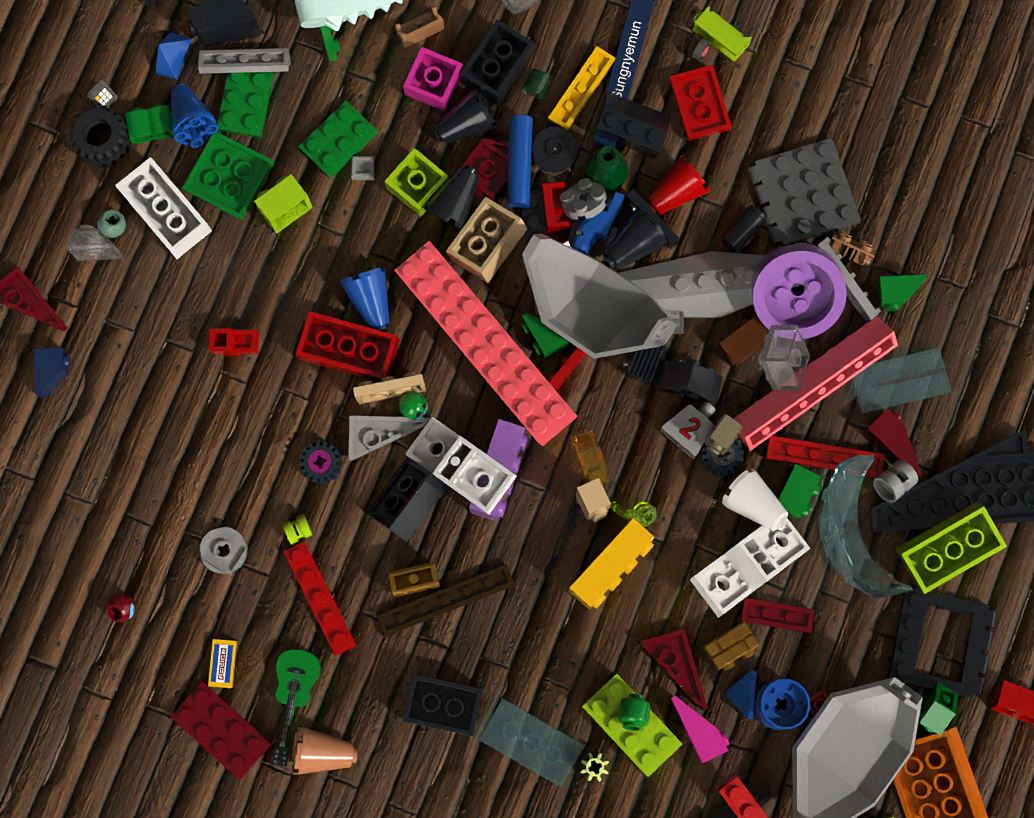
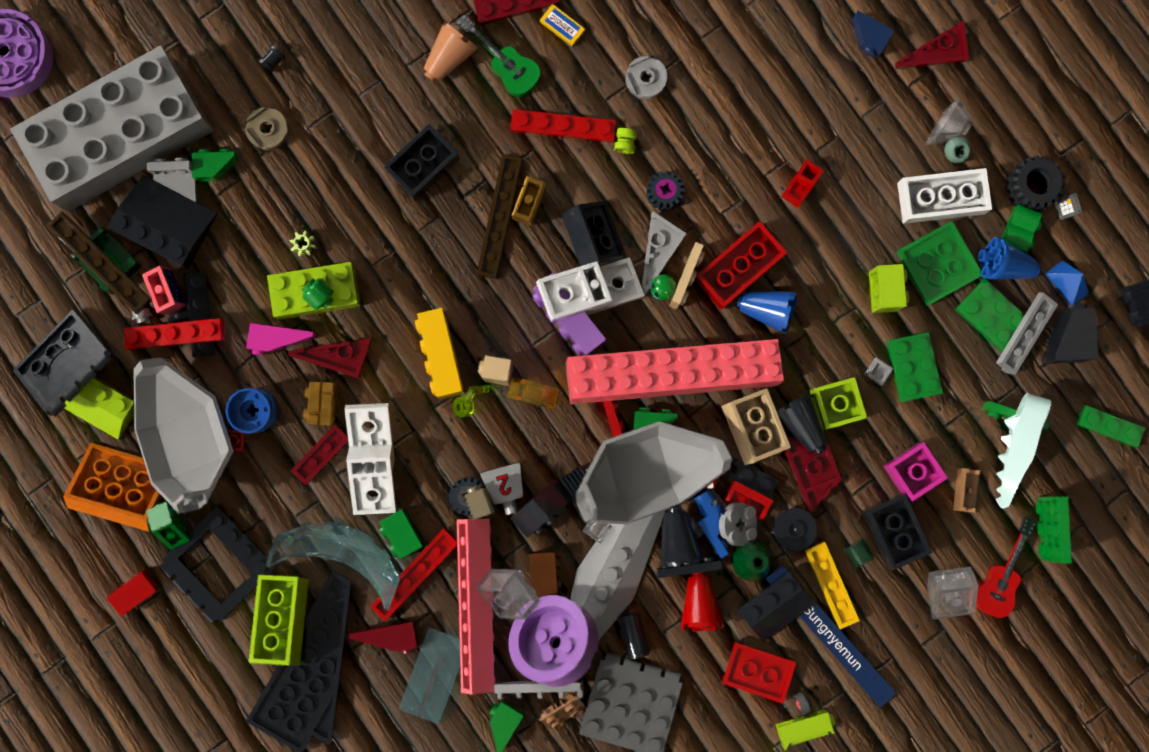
camera: 115 degrees right, 5 degrees up
black cone [434,87,499,144] -> none
clear light blue tile [479,698,584,787] -> none
blue brick [507,115,533,208] -> none
white cone [722,469,788,531] -> none
blue slope [724,671,756,719] -> none
light grey wheel [873,460,918,503] -> none

